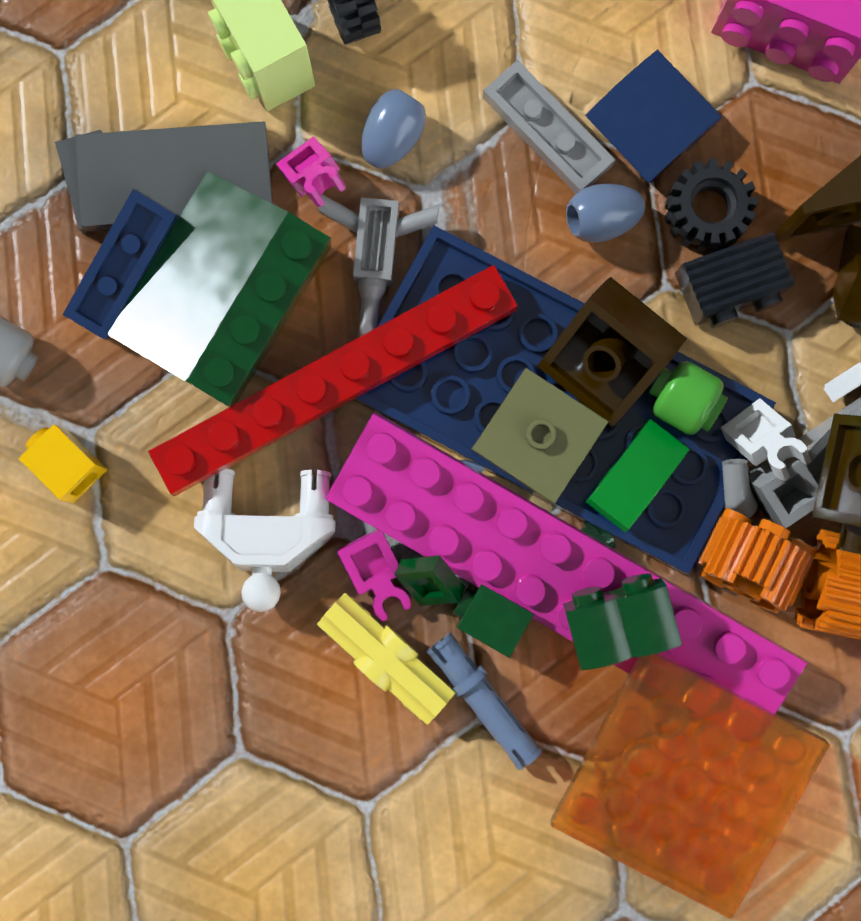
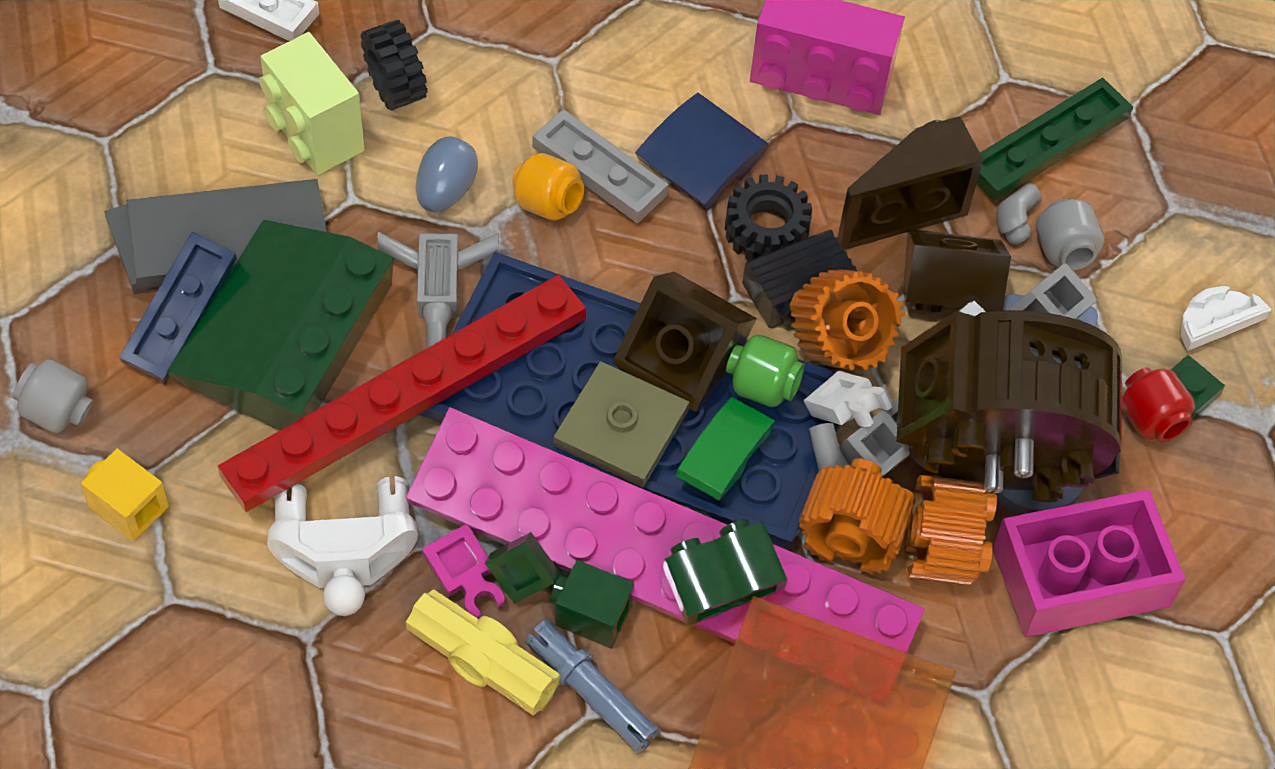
camera: 10 degrees left, 25 degrees down
dark pink plate [276,136,346,207] -> none
sand blue animal [566,184,645,243] -> none
none -> light orange head [512,153,584,221]
none -> orange brick [790,269,905,371]

